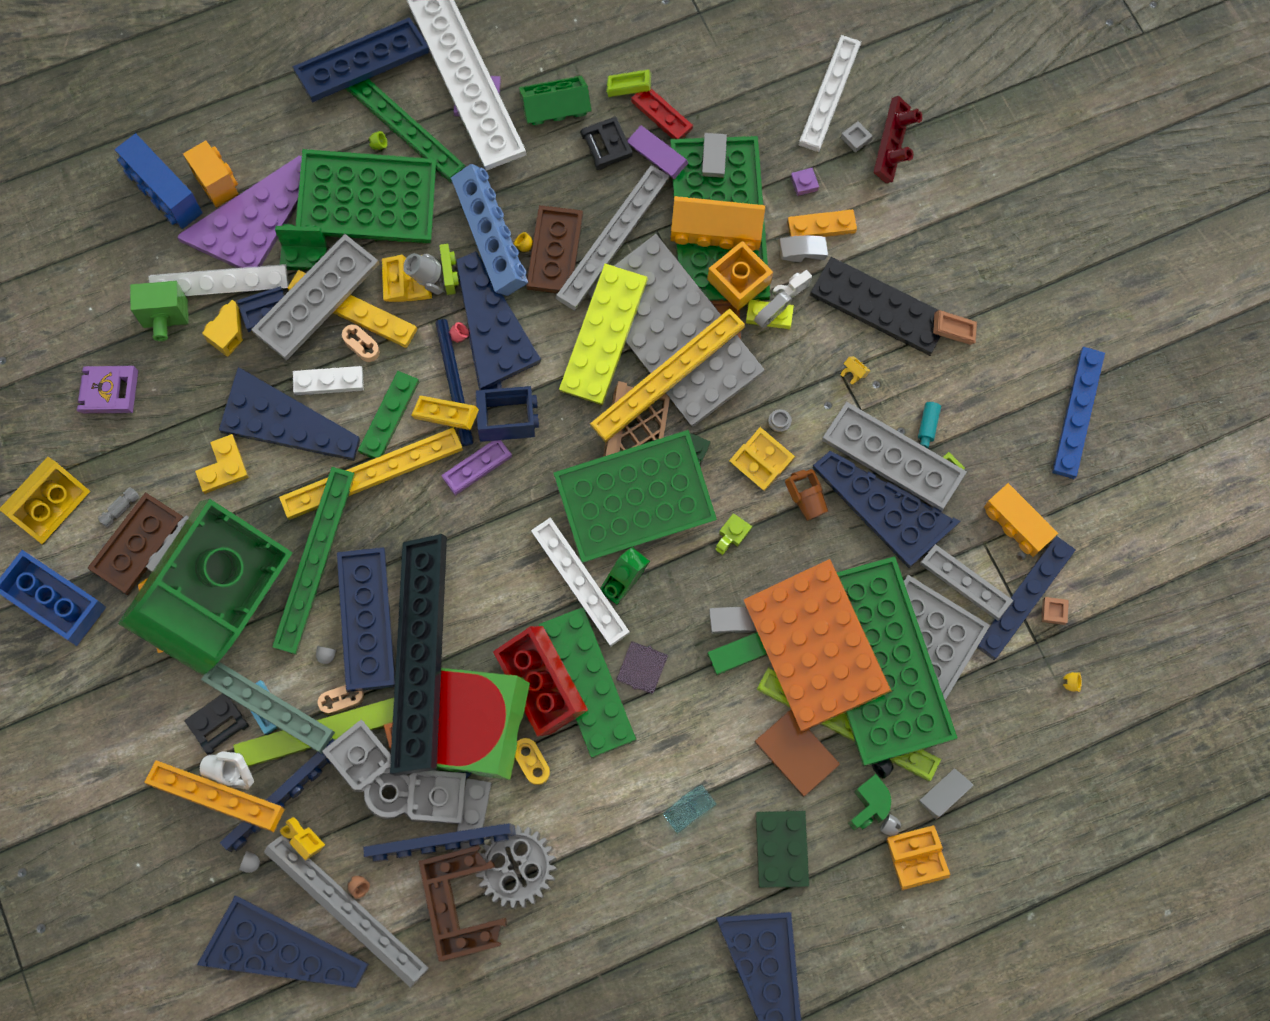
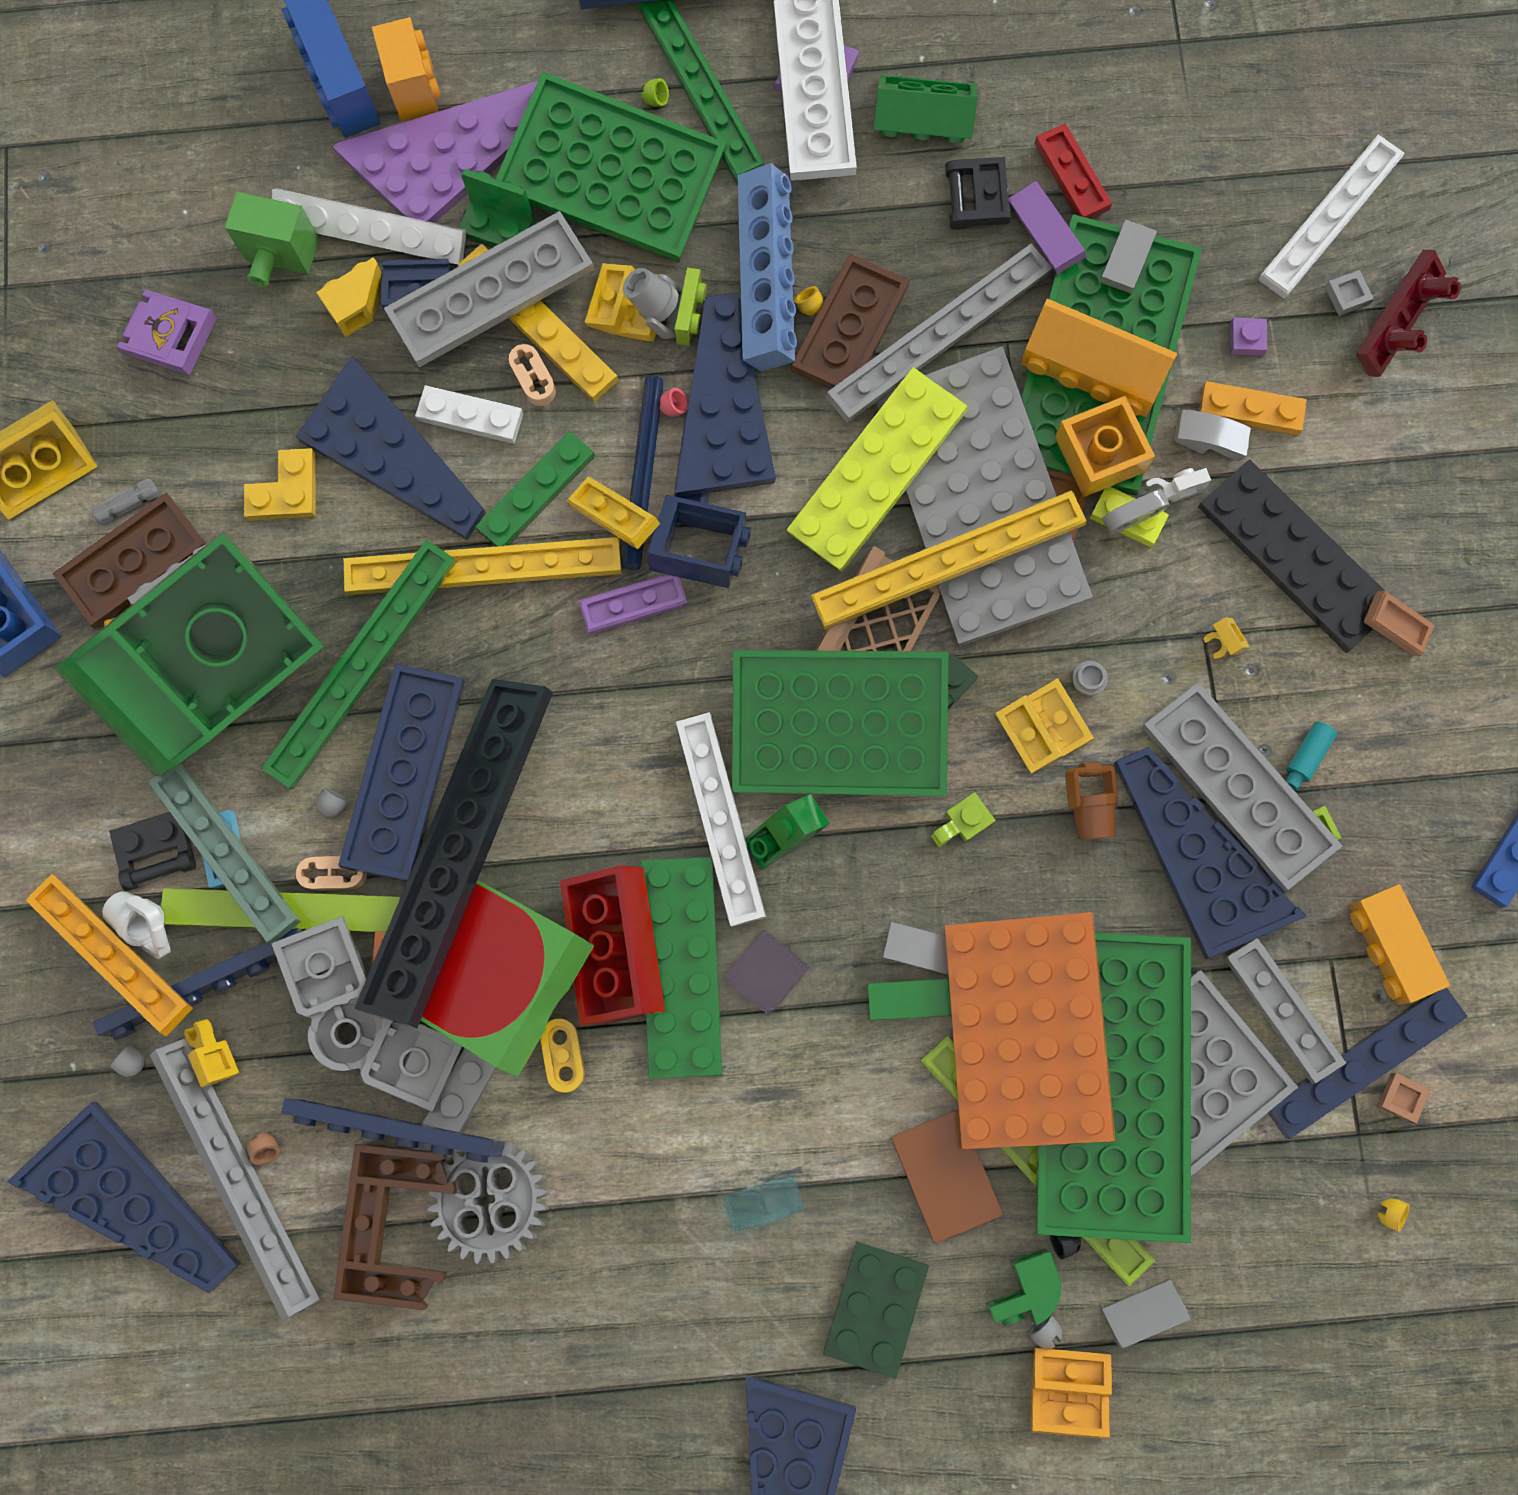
camera: 25 degrees right, 5 degrees up
lime tile [607,70,651,97] -> none

